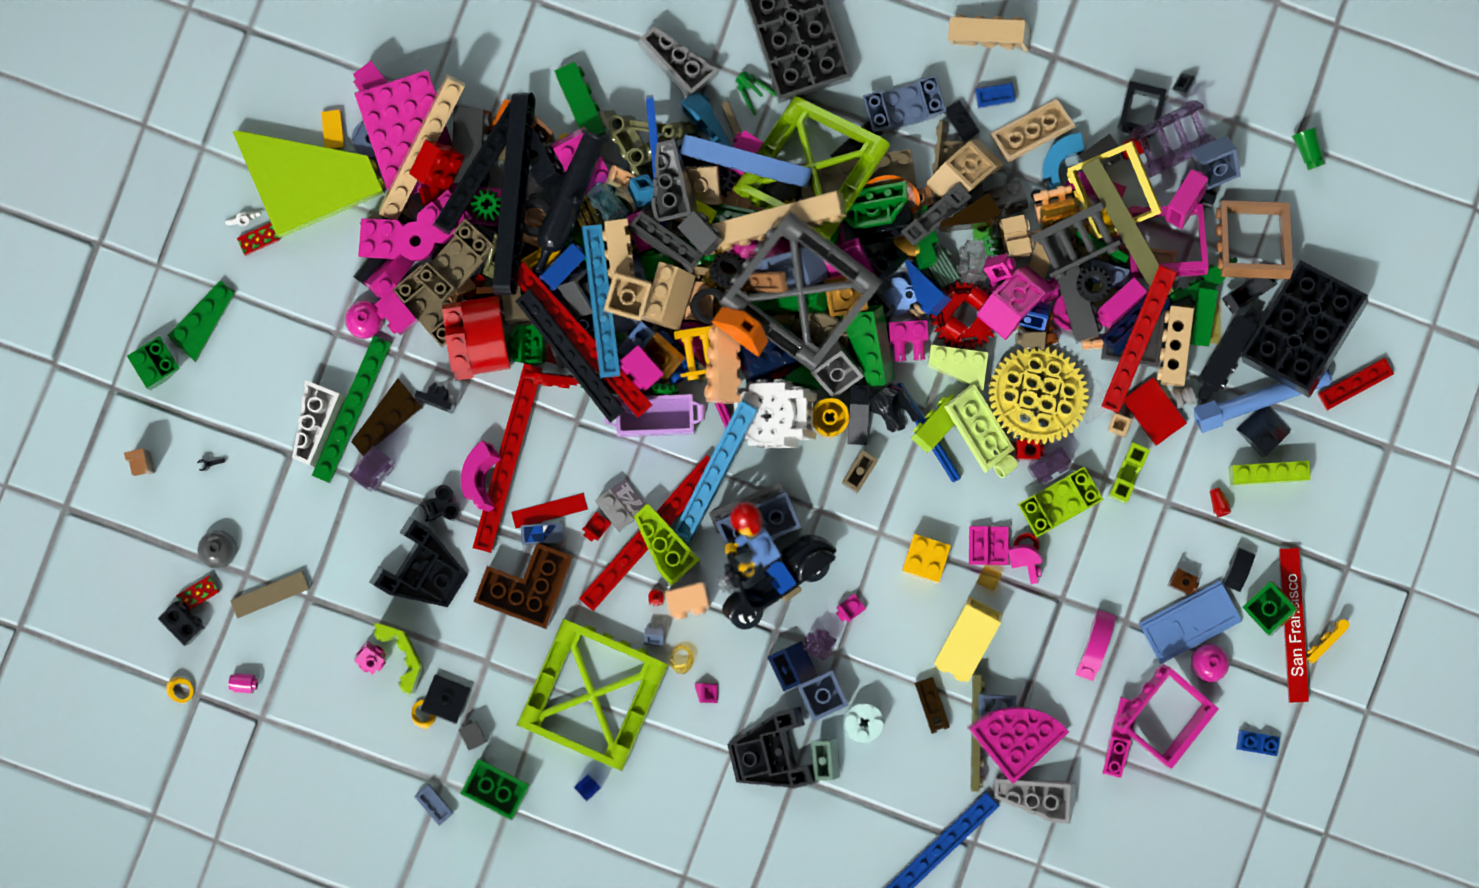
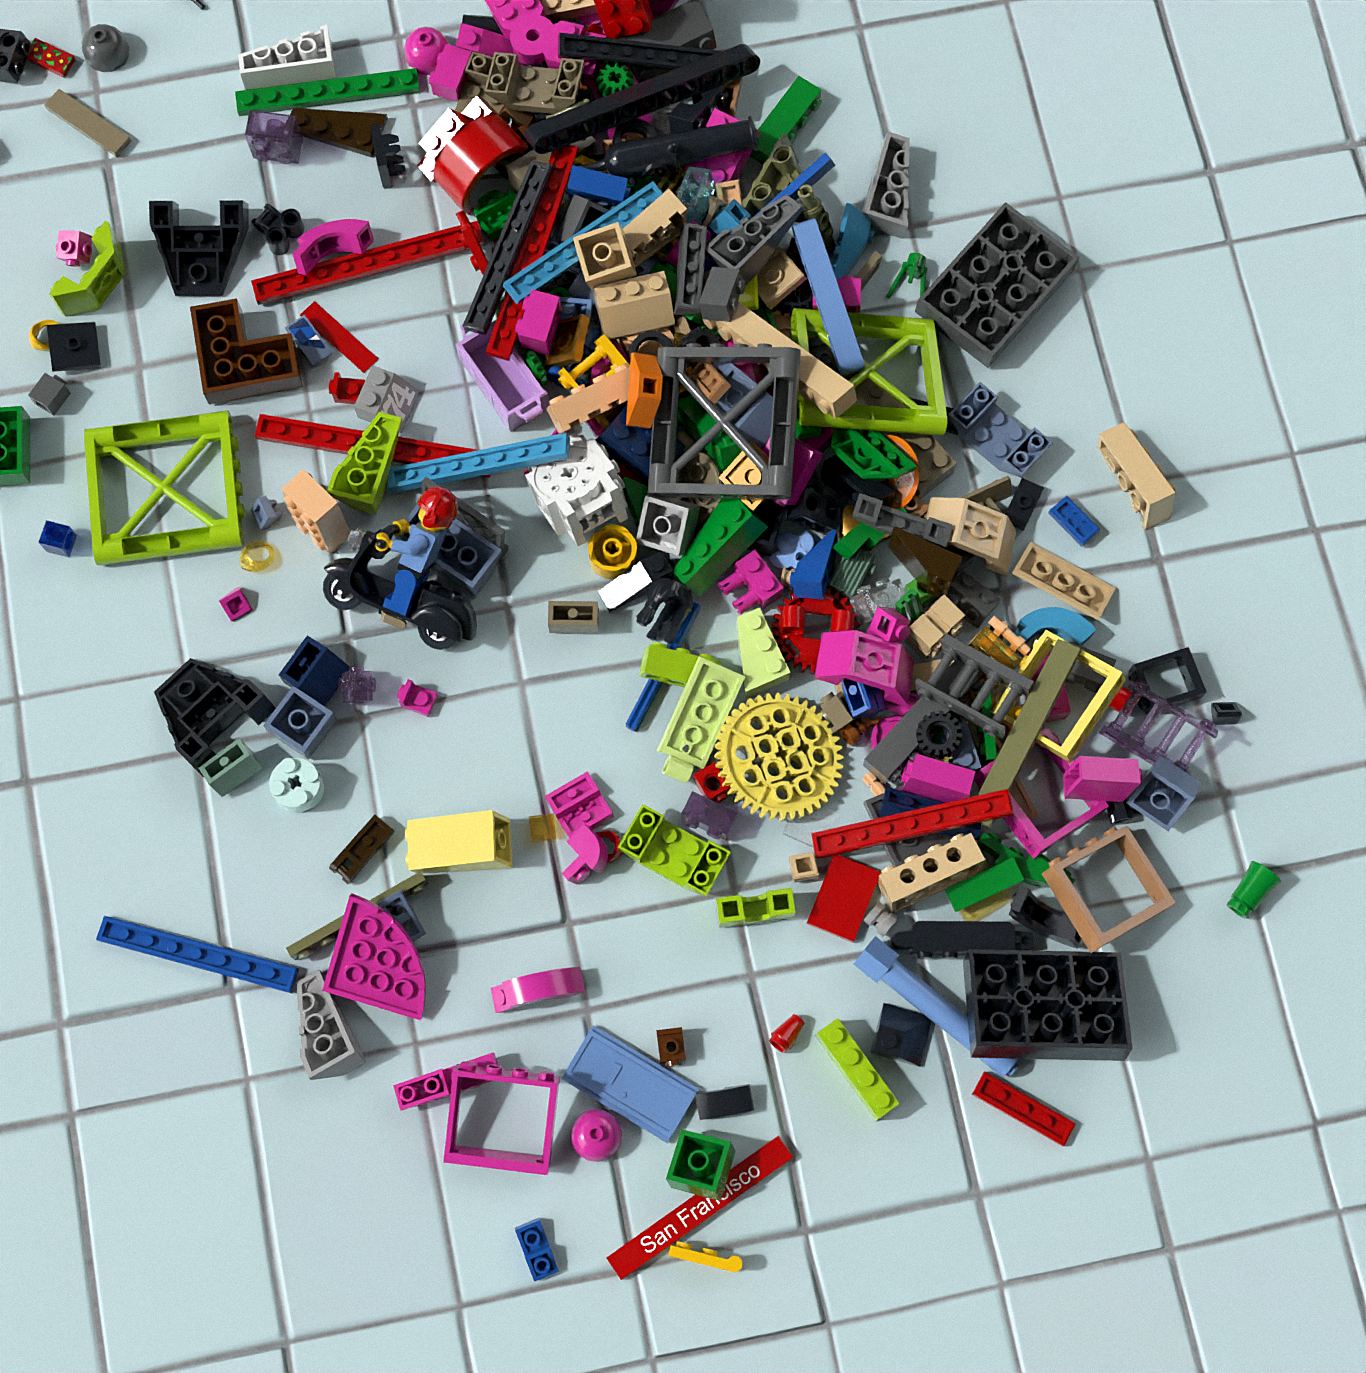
camera: 60 degrees right, 10 degrees down
yellow brick [901,534,951,583] -> none

